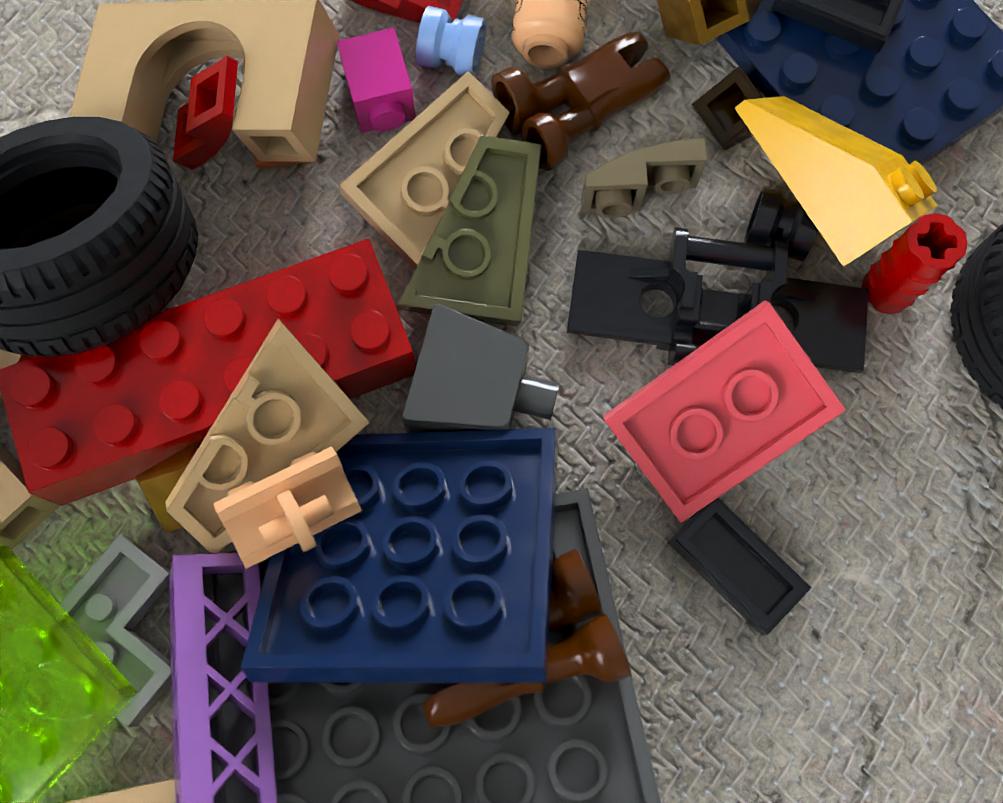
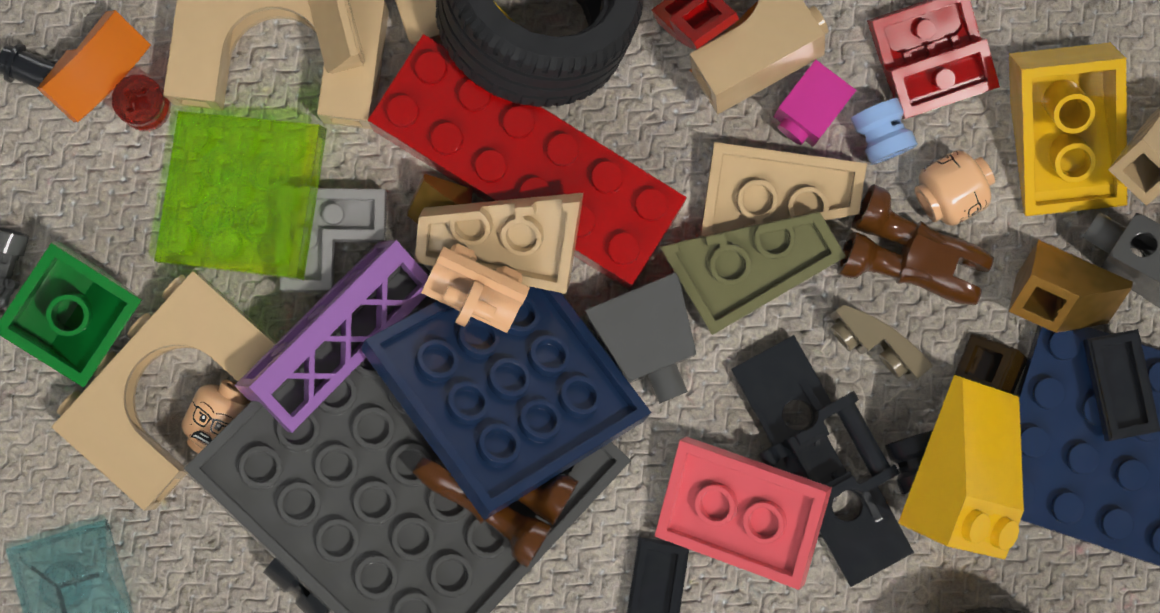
camera: 50 degrees right, 10 degrees up
red axle [861,213,968,314] -> none

